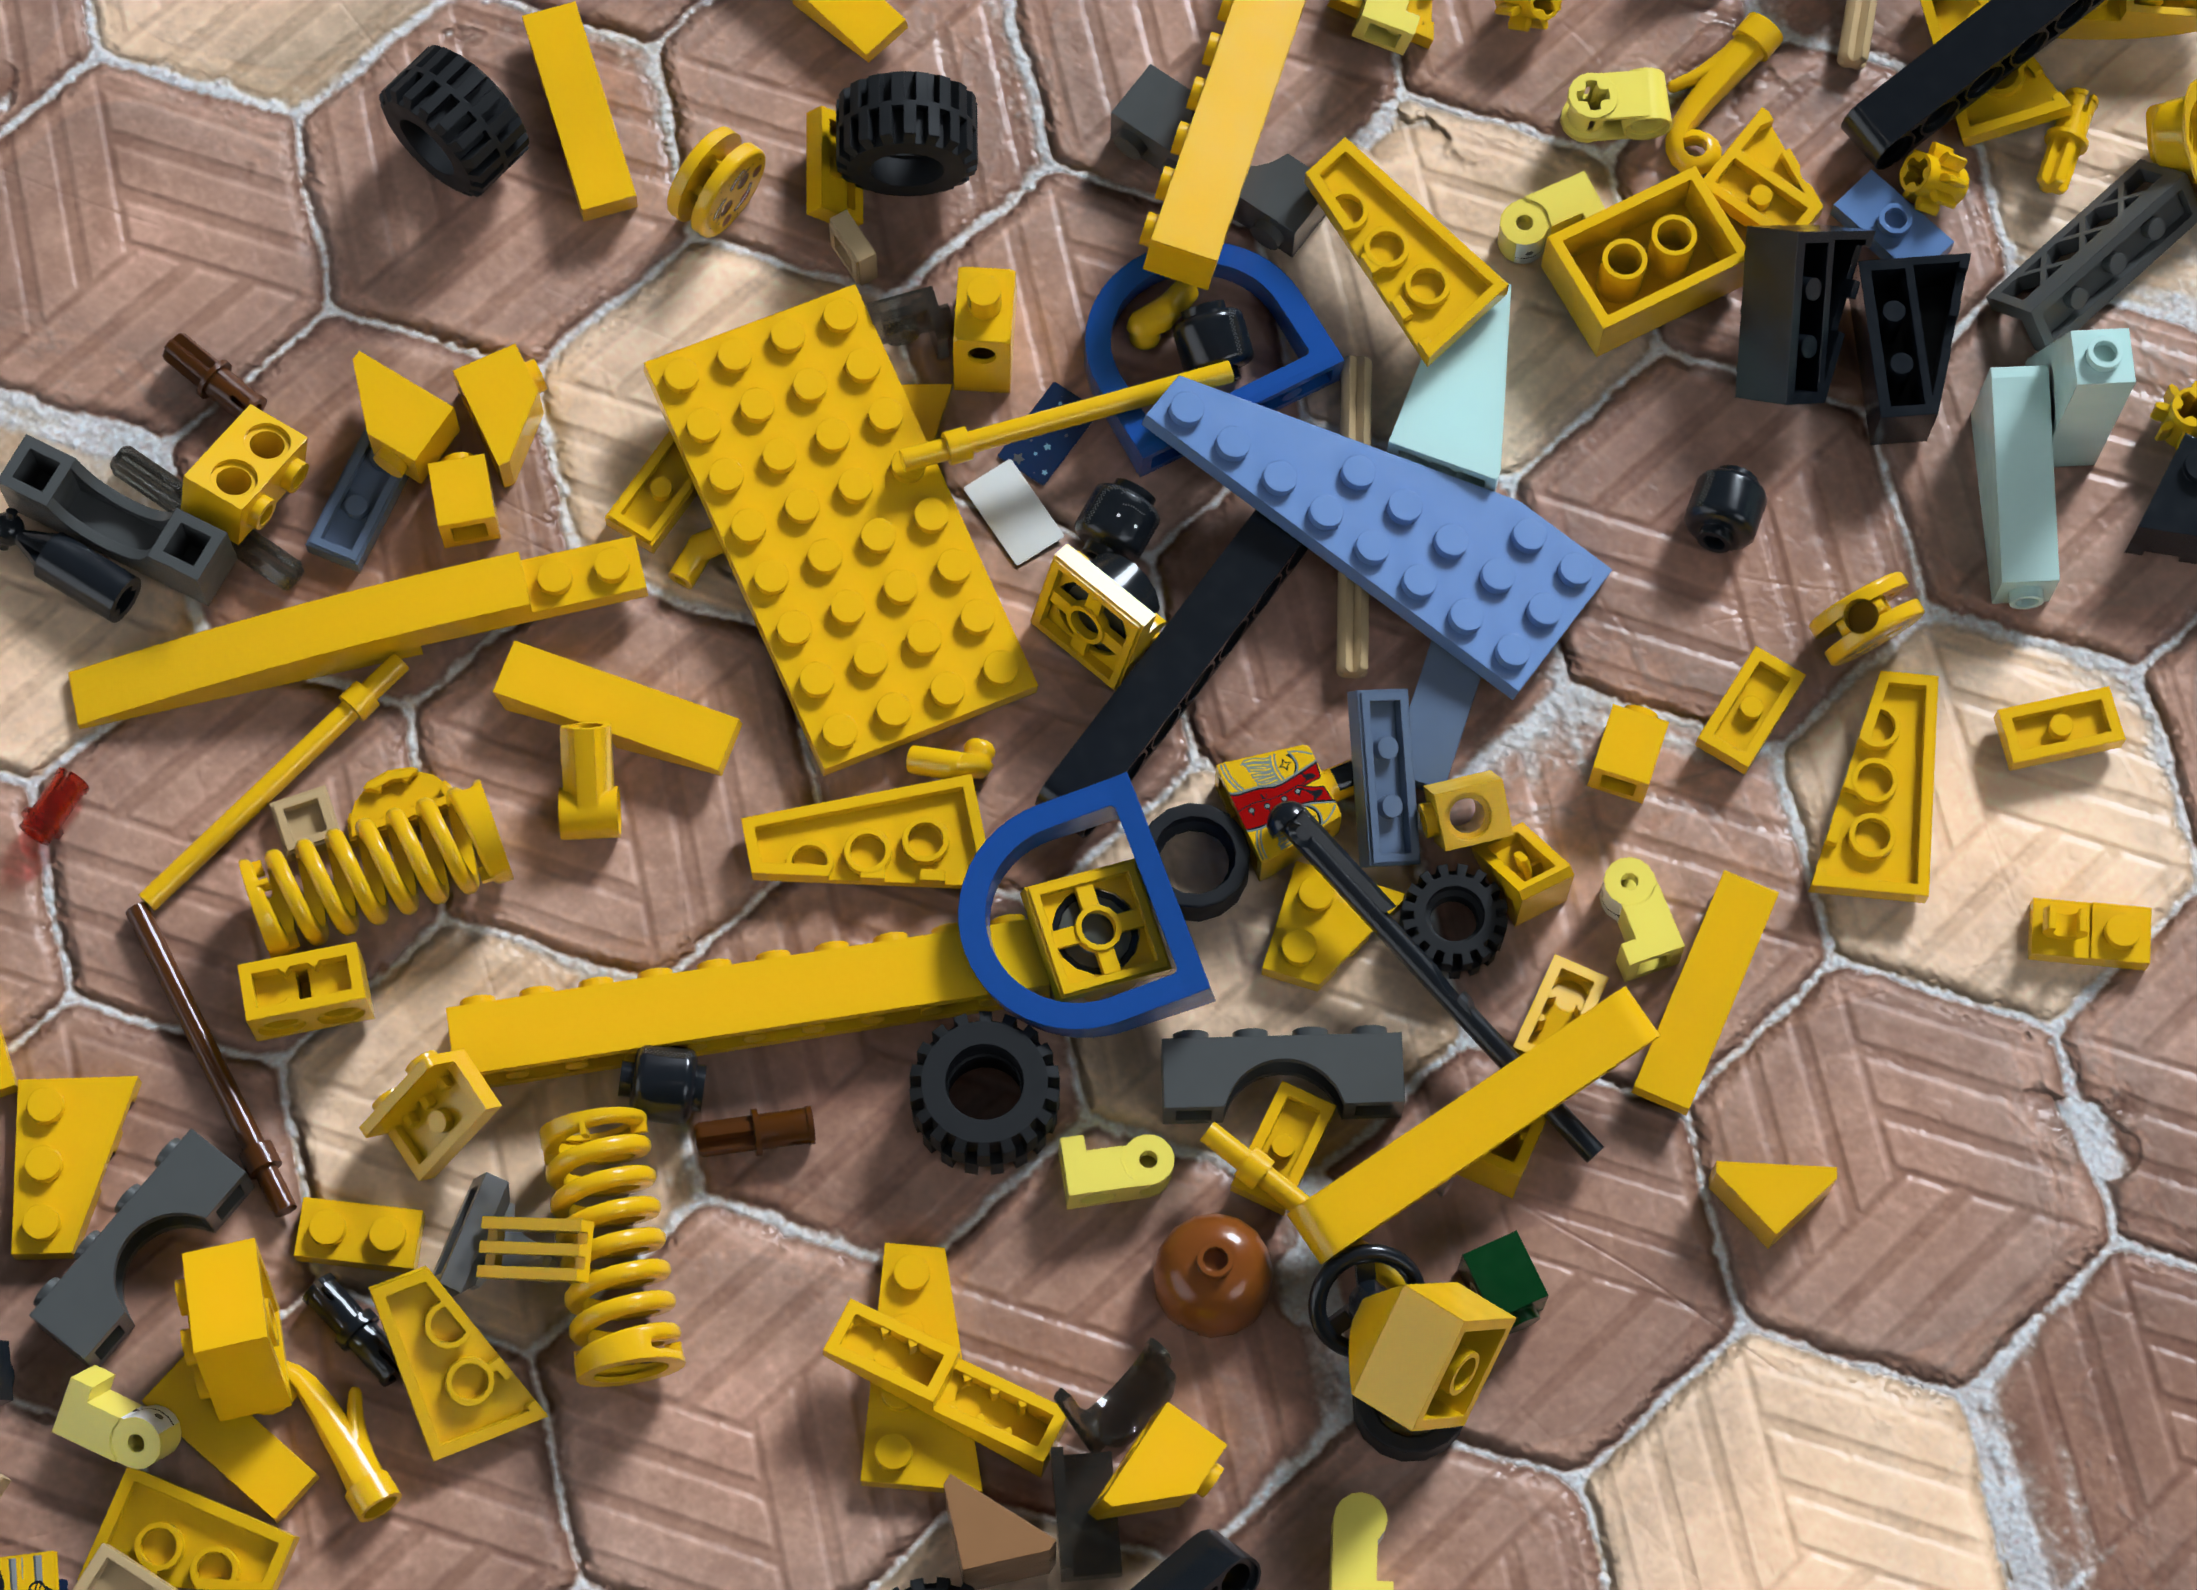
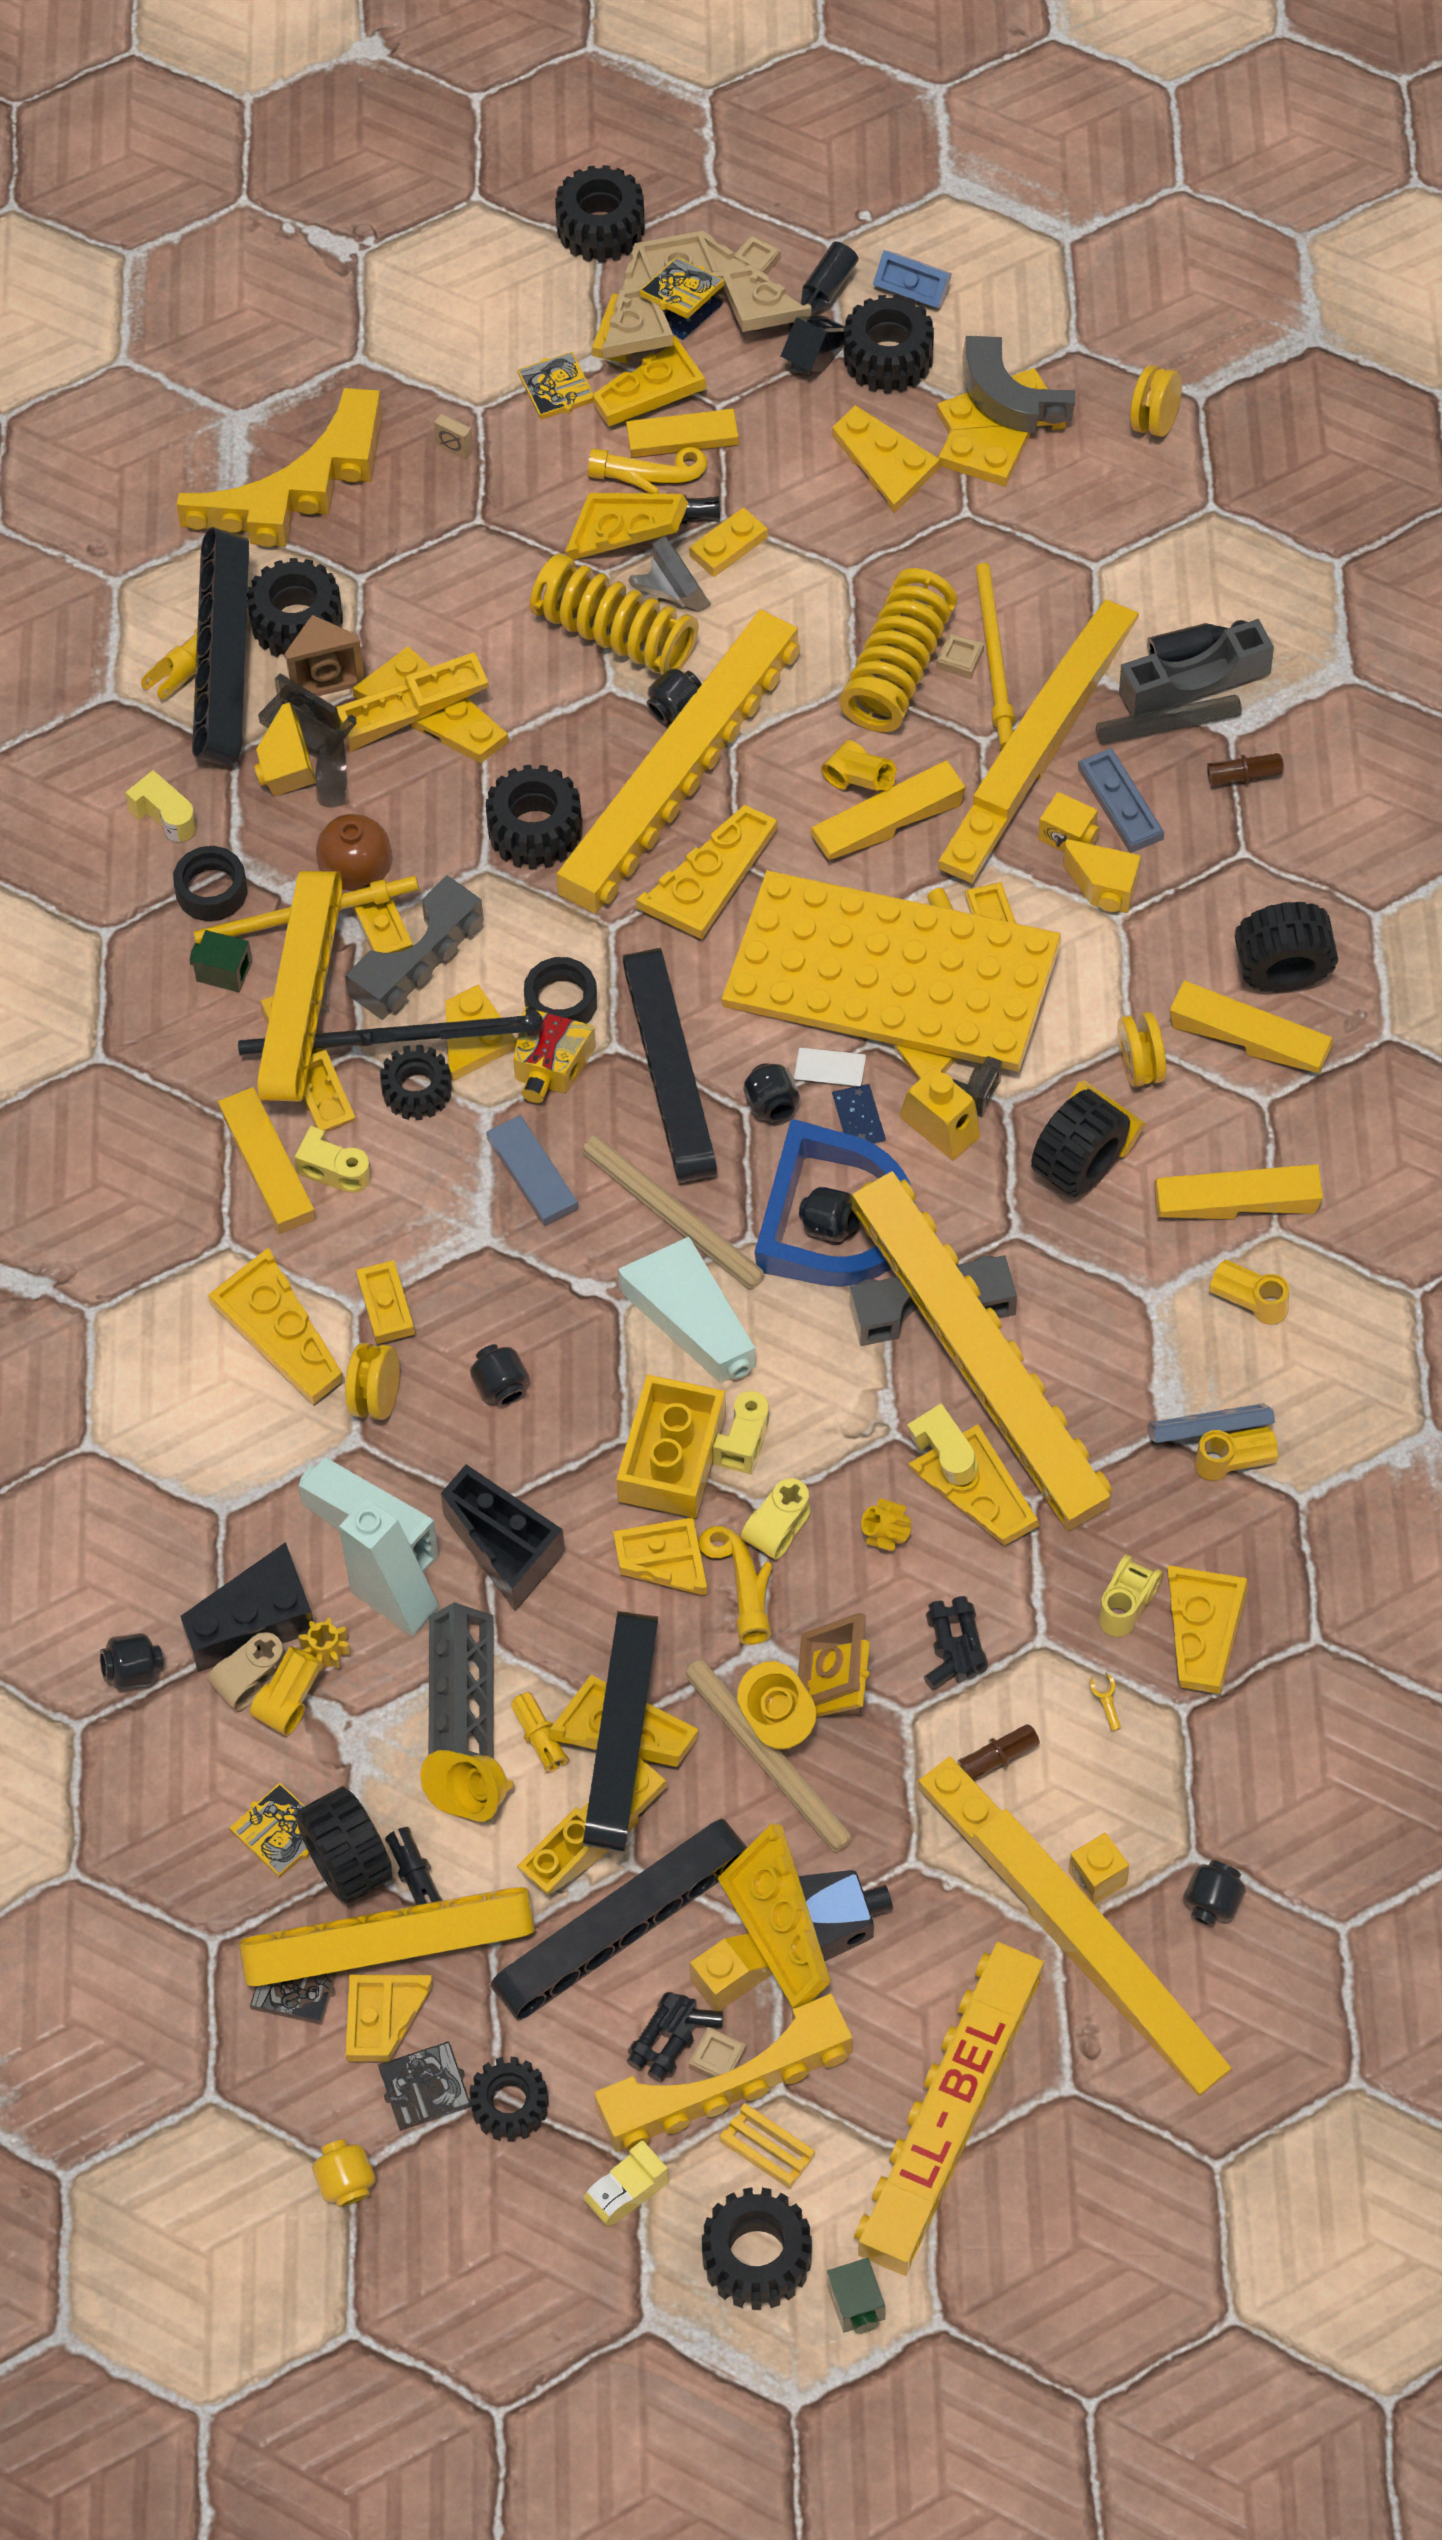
camera: 135 degrees right, 10 degrees down
clear red pin [19,767,90,846] -> none
dark grey arch [29,1129,255,1368] -> none
light yellow leg [52,1365,182,1470] -> none
reddish brown bar [125,902,297,1217] -> none
yellow brick [175,1238,292,1422] -> none
yellow brick [181,404,309,545] -> none
yellow brick [237,942,375,1042] -> none
yellow tile [347,767,453,848] -> none
yellow slope [352,351,460,484] -> none
yellow bracket [359,1049,502,1181] -> none
yellow tile [476,1216,594,1283] -> none
reddish brown axle [694,1106,816,1157] -> none
tan tile [829,209,878,286] -> none
yellow bar [899,360,1234,472] -> none
yellow arm [906,738,996,779] -> none
blue window [958,772,1216,1038] -> none
yellow piece [1020,858,1172,1002] -> none
yellow piece [1030,543,1167,691] -> none
light yellow leg [1058,1134,1174,1210] -> none
medium blue wing [1142,375,1612,700] -> none
yellow wing [1304,137,1509,367] -> none
yellow piece [1308,1244,1516,1432] -> none
sand blue tile [1347,689,1421,868] -> none
yellow brick [1418,770,1514,852] -> none
yellow slope [1471,822,1574,927] -> none
yellow brick [1587,704,1669,804] -> none
yellow slope [1709,1161,1837,1249] -> none
black wedge [1735,225,1876,405] -> none
medium blue plate [1831,169,1954,259] -> none
yellow gear [1899,142,1969,216] -> none
yellow plate [1993,686,2126,771] -> none
yellow plate [2028,898,2152,971] -> none

